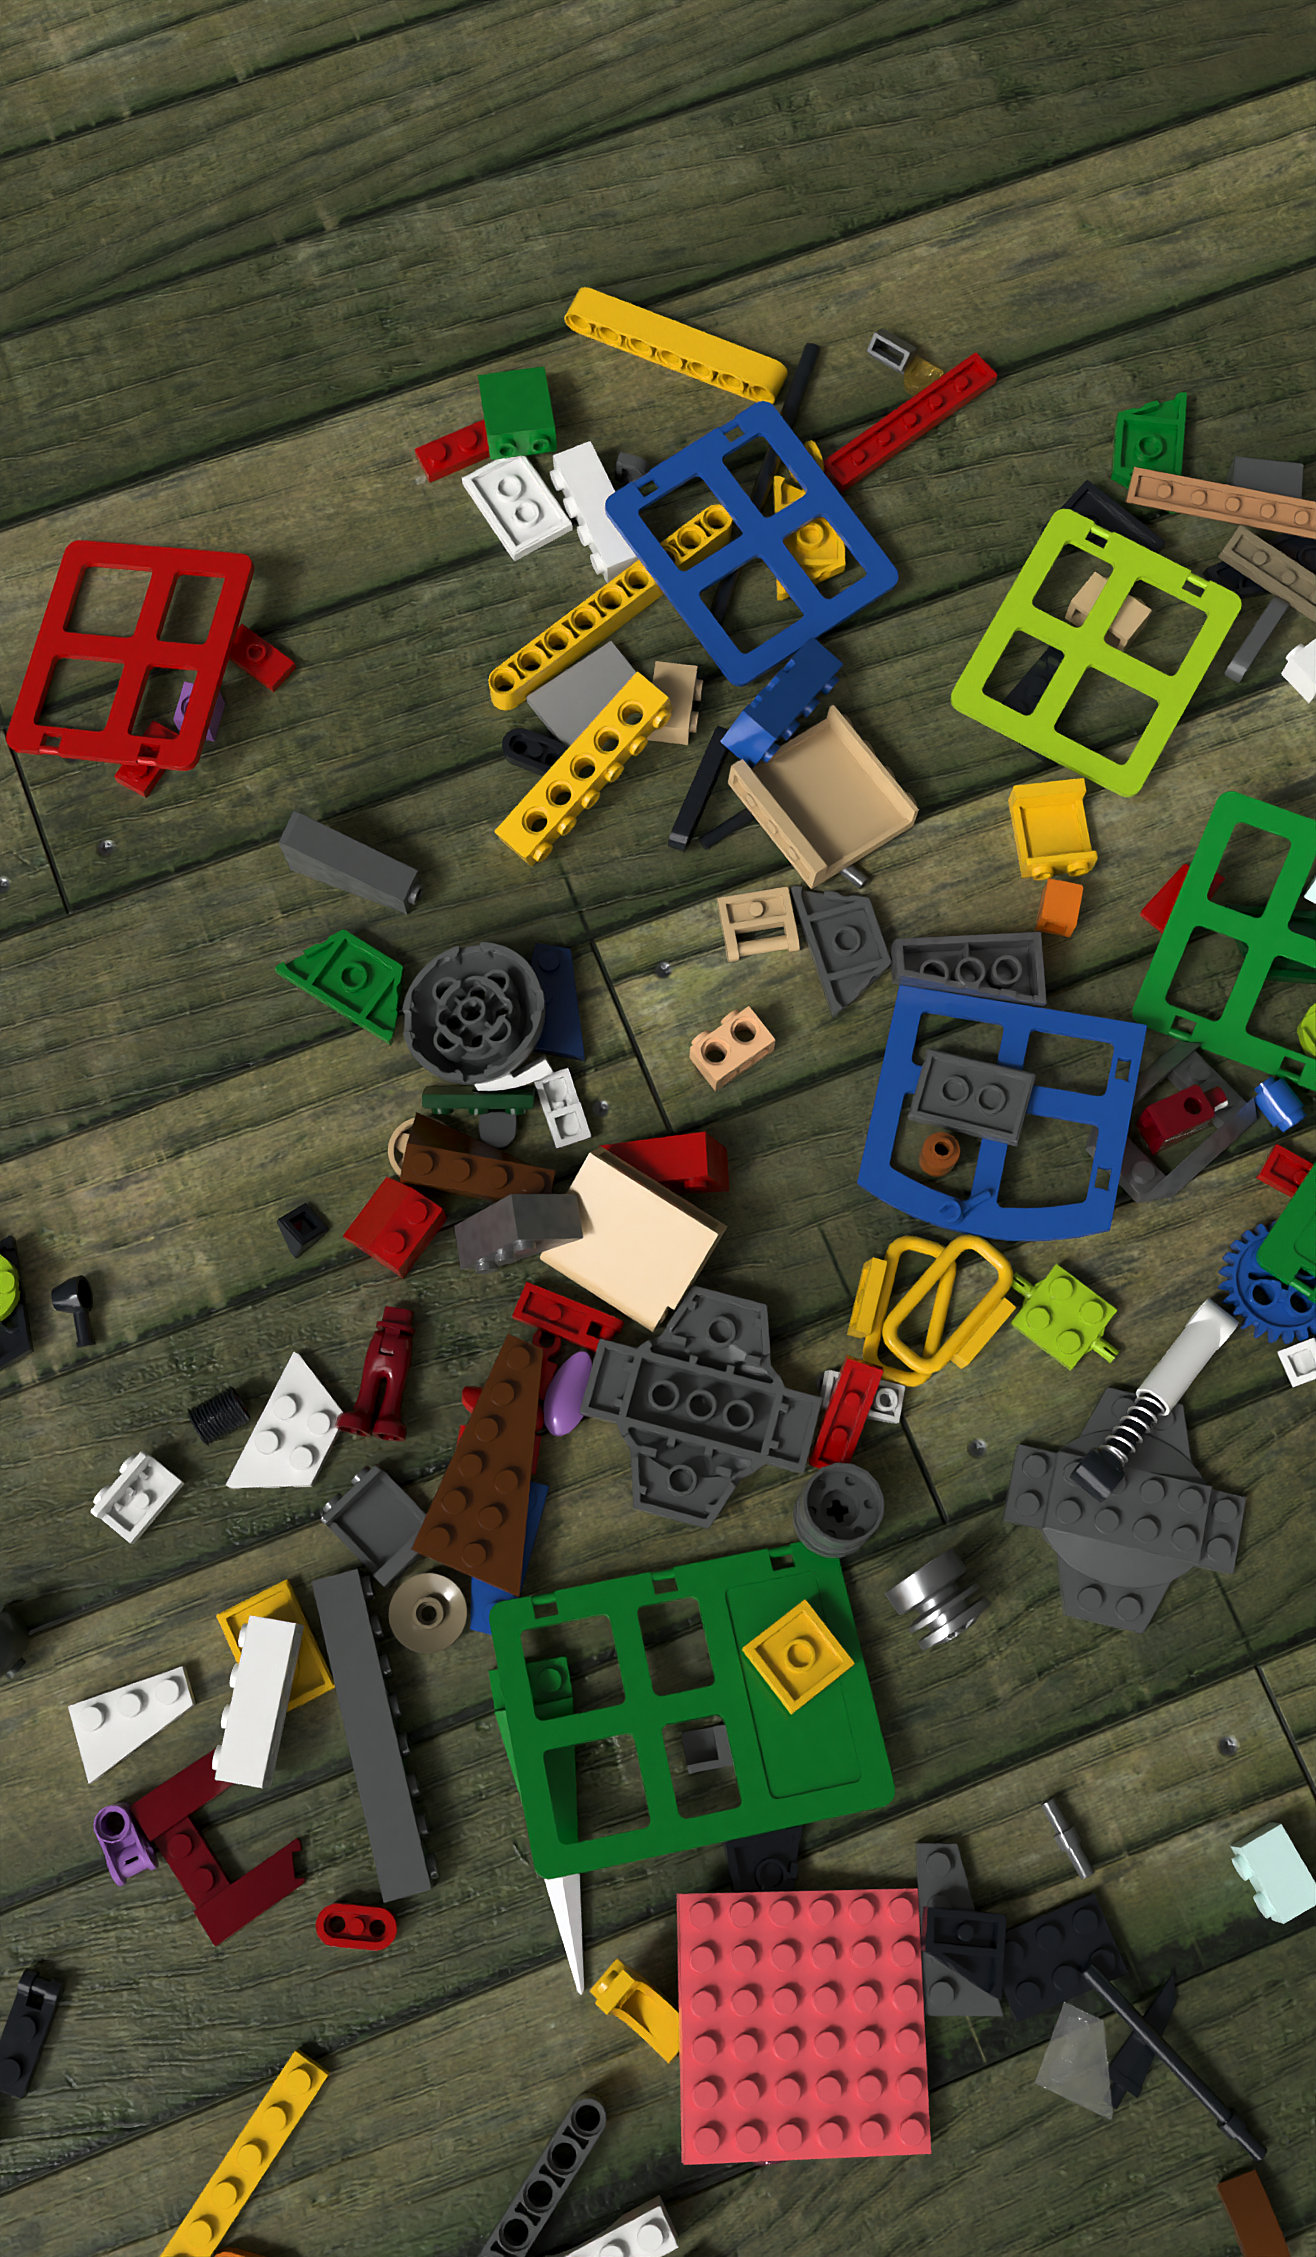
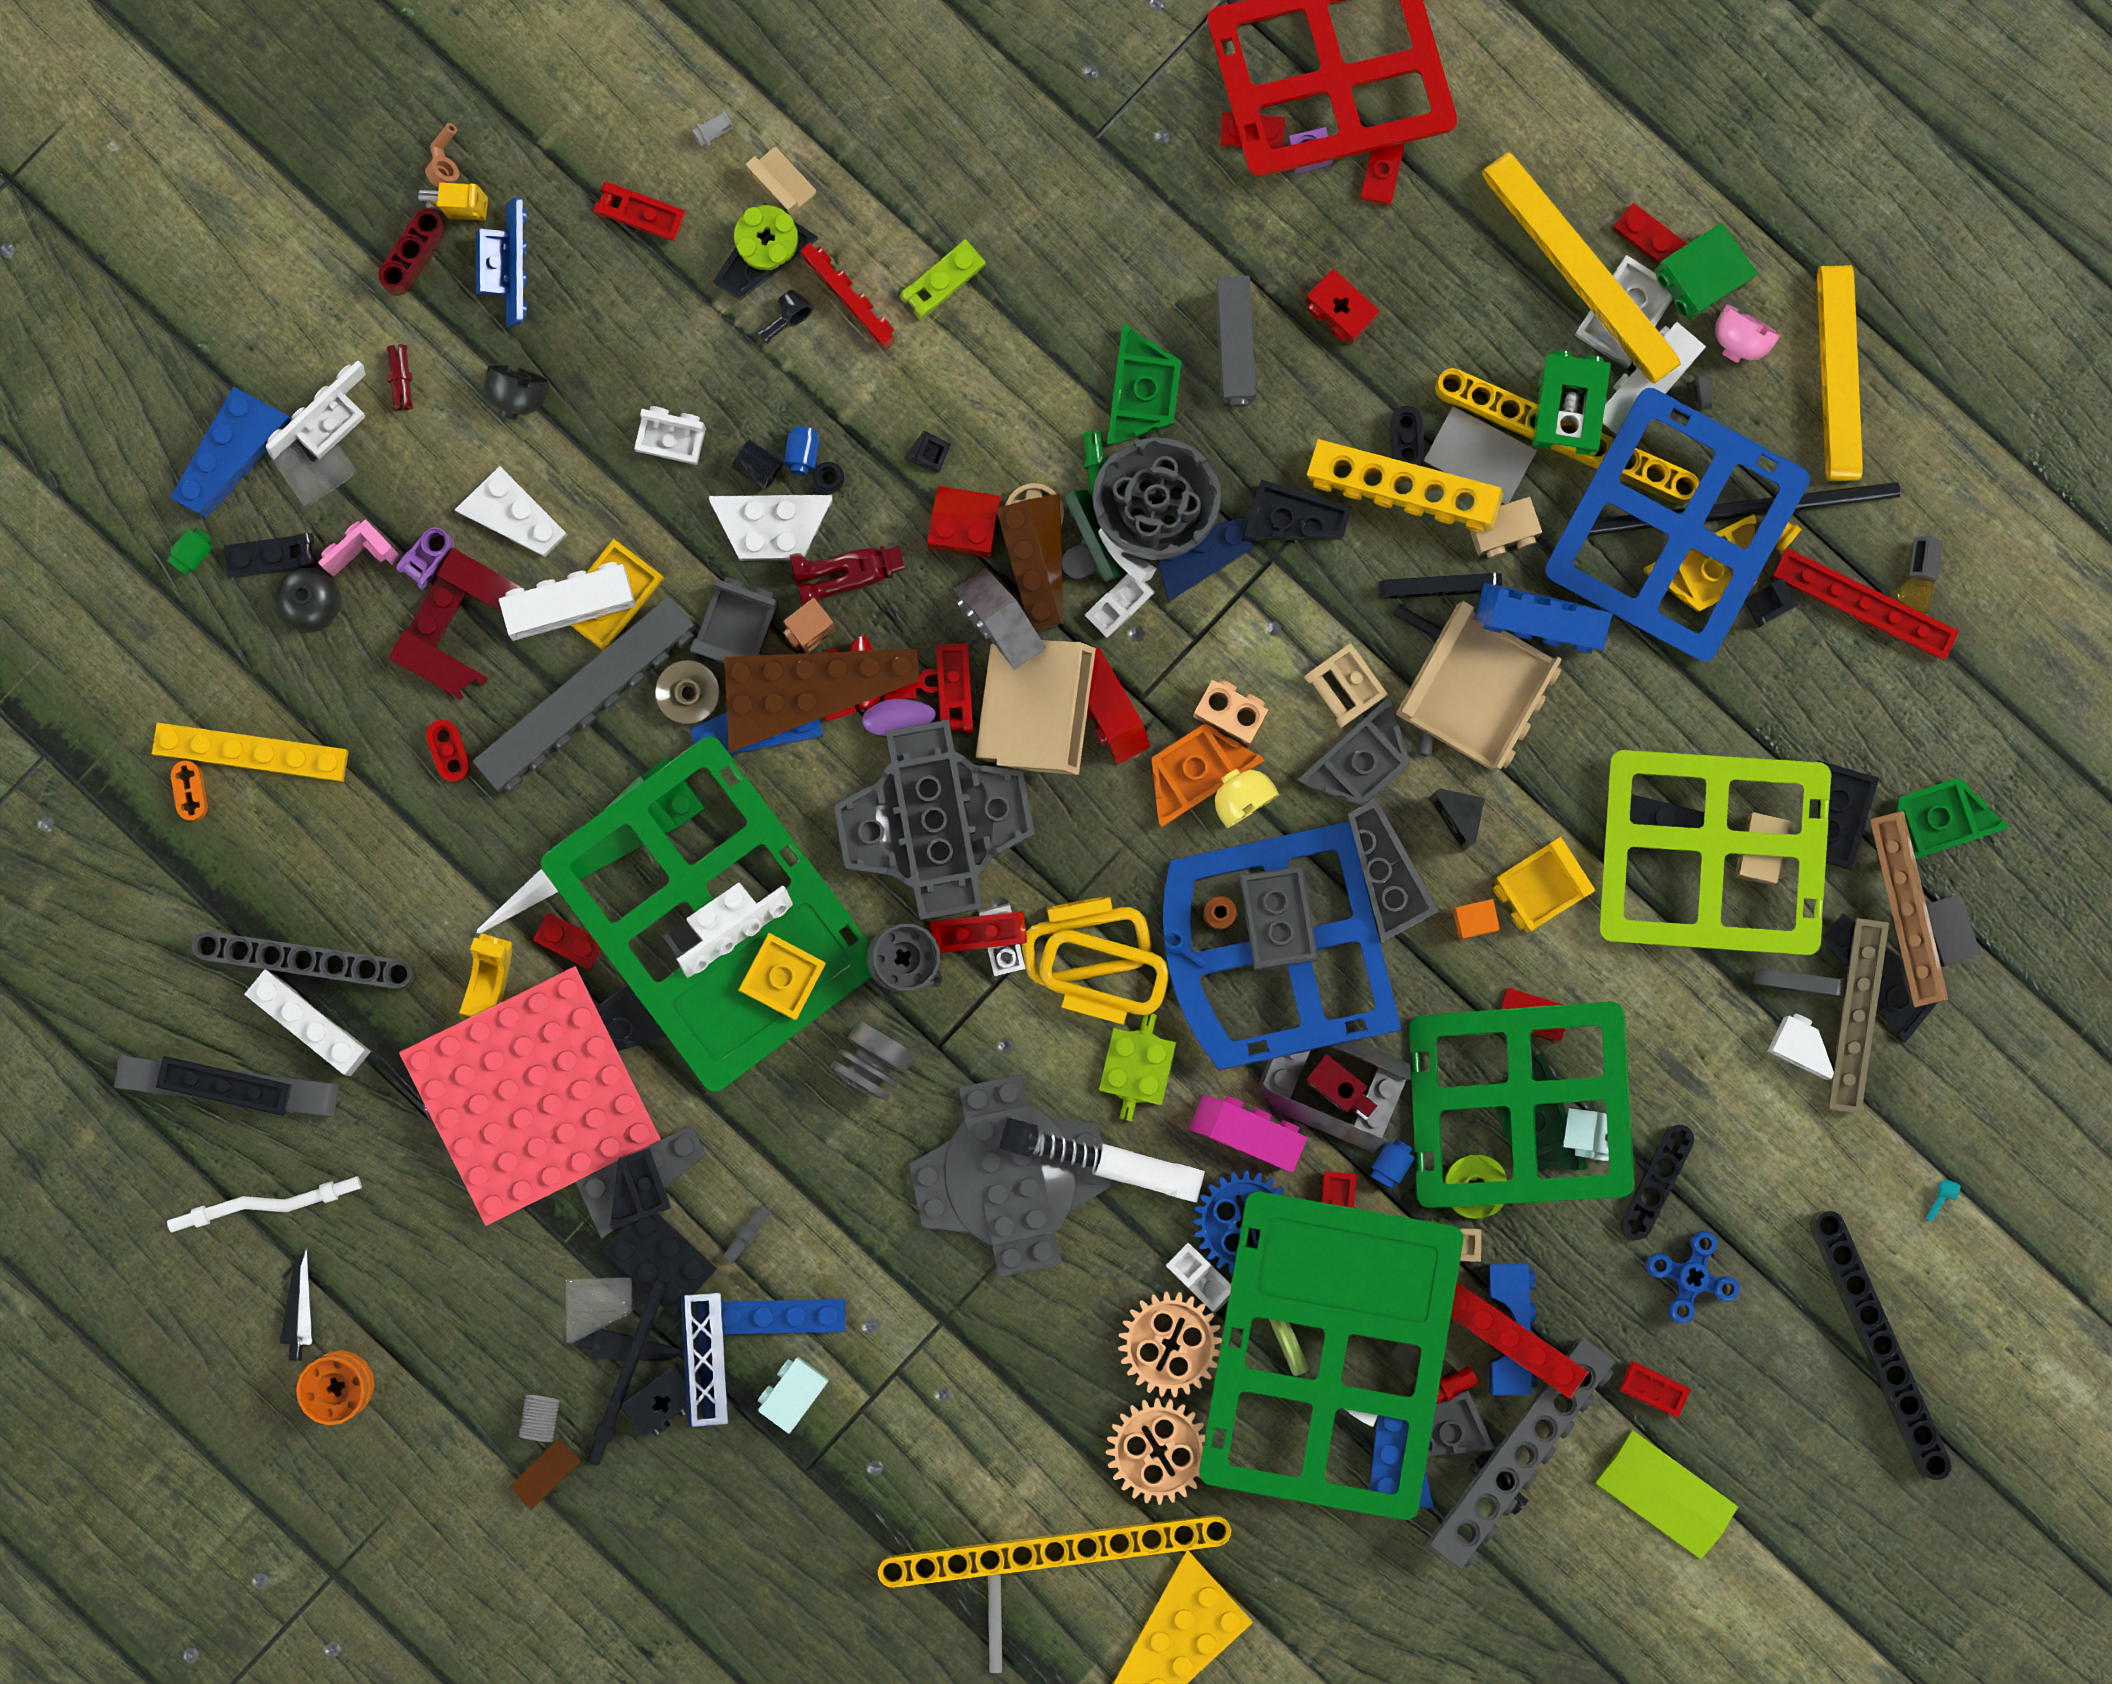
camera: 60 degrees right, 10 degrees up
none -> pearl dark grey cylinder [276,568,341,632]
none -> bright pink bracket [318,519,401,576]
none -> light grey piece [518,1395,560,1442]
none -> red plate [533,912,602,971]
none -> black brick [622,1365,698,1437]
none -> white bracket [677,883,793,978]
none -> fence [681,1293,728,1427]
none -> blue plate [721,1299,846,1334]
none -> blue brick [783,426,820,476]
none -> nougat brick [783,598,837,653]
none -> red plate [800,242,894,351]
none -> black plate [813,462,845,494]
none -> lime plate [899,239,986,320]
none -> green pin [1081,430,1108,497]
none -> orange wing [1151,723,1265,828]
none -> dark pink wedge [1188,1095,1308,1173]
none -> light yellow cylinder [1214,769,1280,828]
none -> black wing [1242,479,1352,541]
none -> red brick [1305,268,1380,345]
none -> pearl dark grey slope [1428,789,1485,852]
none -> yellow beam [1482,152,1681,384]
none -> green brick [1531,350,1611,456]
none -> bright pink cylinder [1715,304,1781,363]
none -> black panel [1745,578,1798,628]

